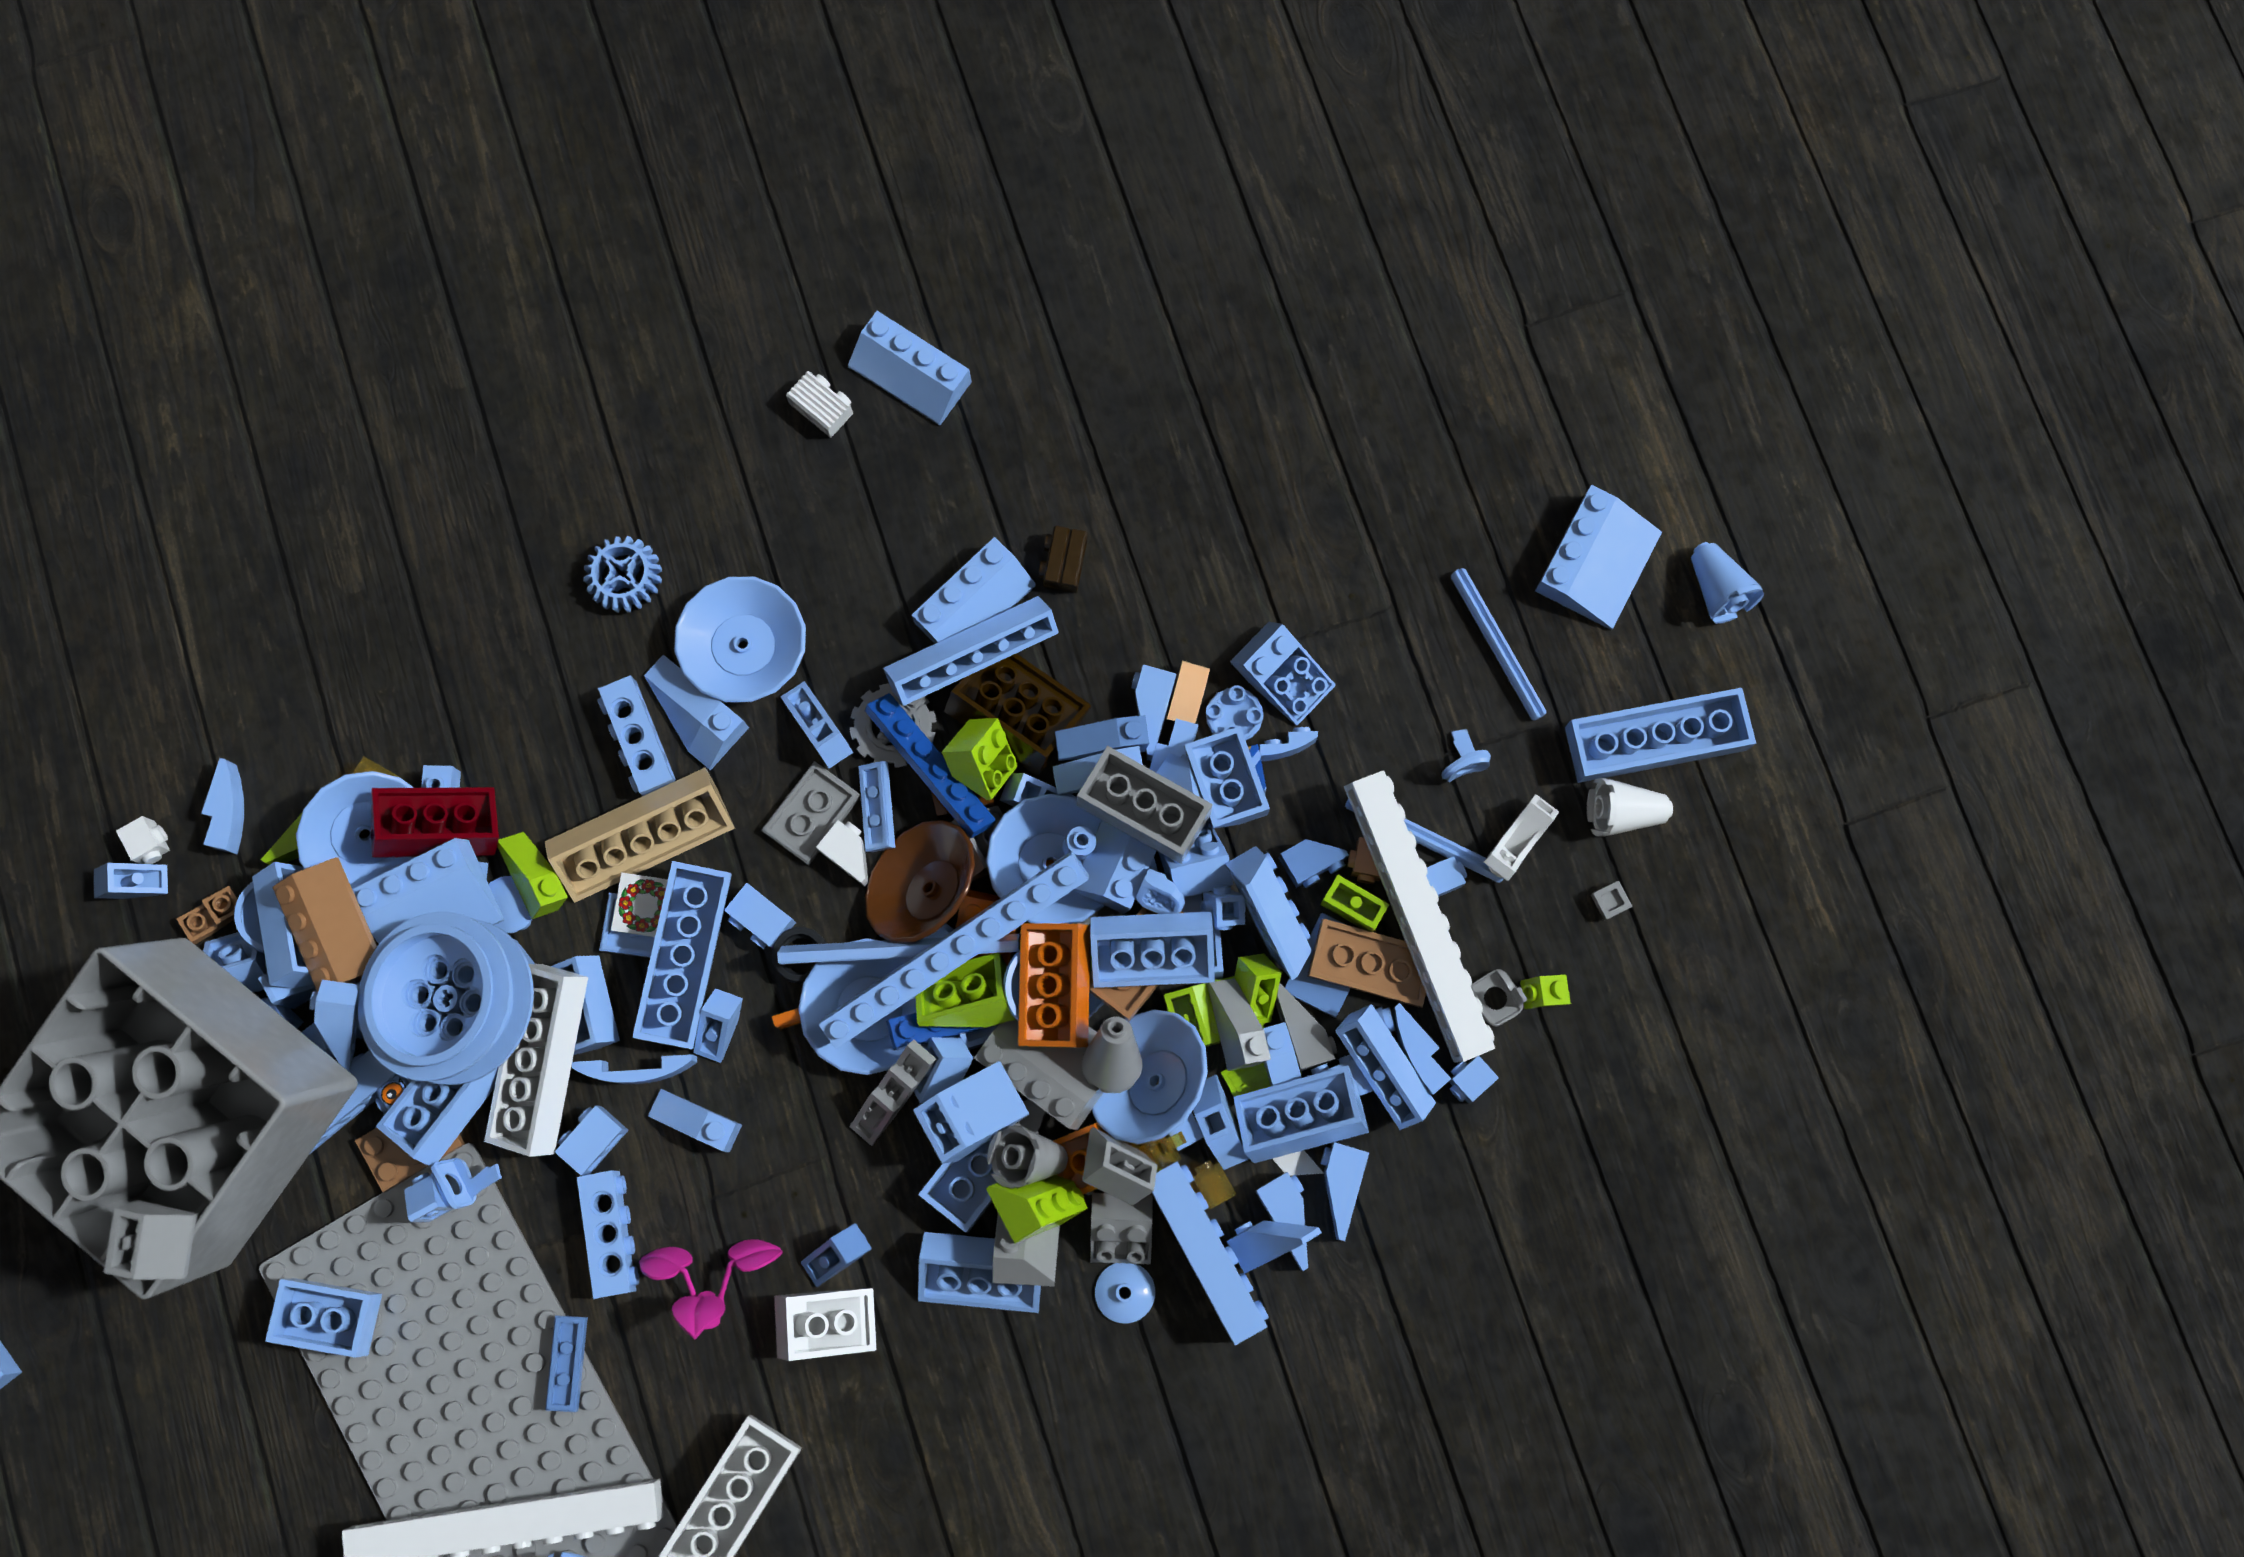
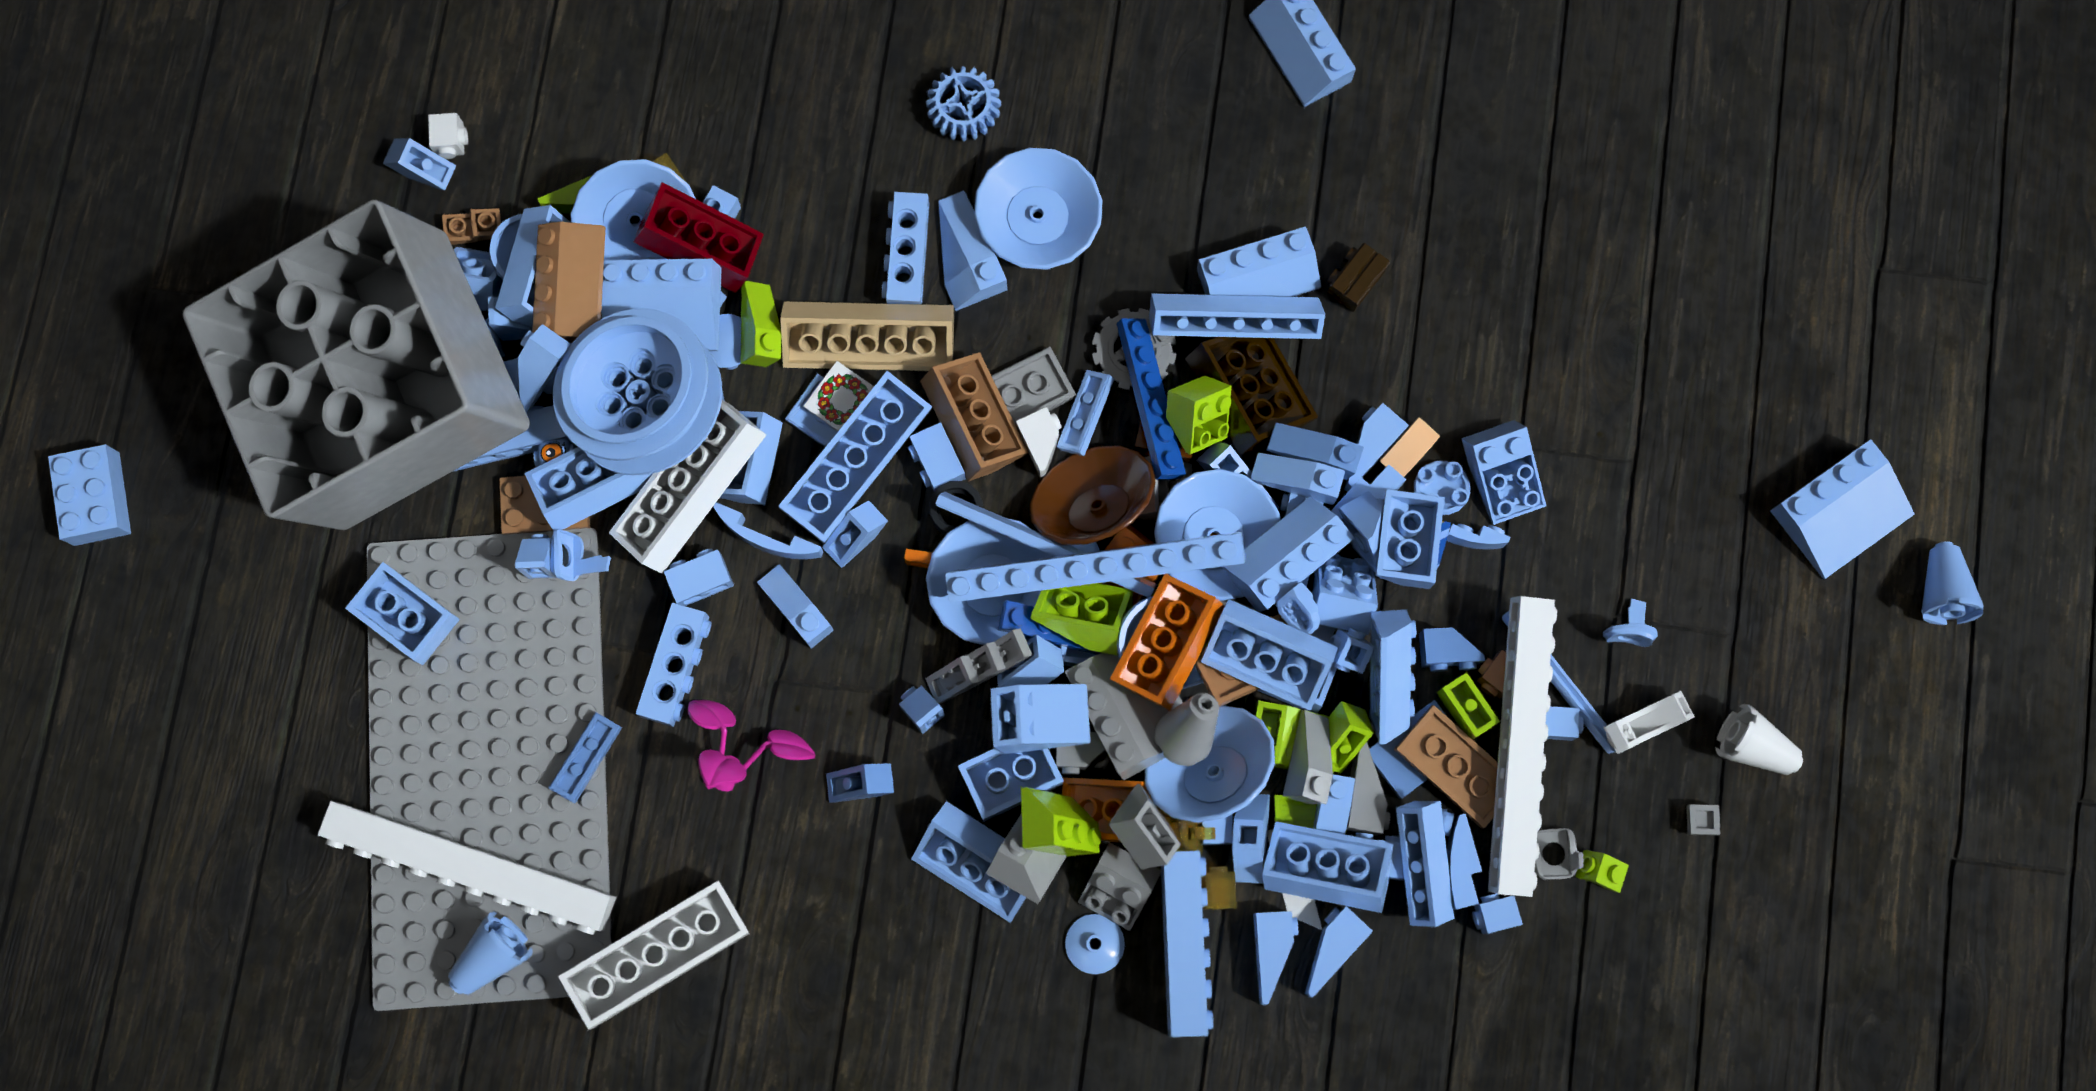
camera: 25 degrees right, 0 degrees up
light grey slope [104,1201,197,1280] -> none
light blue slope [201,758,244,854] -> none
white slope [774,1288,876,1361] -> none
light blue slope [781,681,853,769] -> none
white brick [786,371,853,438] -> none
light grey cone [987,1125,1068,1188] -> none
light blue brick [1062,826,1096,861] -> none
light grey brick [1077,746,1213,864] -> none
light blue slope [1227,1220,1322,1274] -> none
light blue axle [1451,568,1546,721] -> none
light blue brick [1565,688,1756,783] -> none
none -> light blue slope [899,685,945,734]
none -> medium nougat slope [920,352,1028,481]

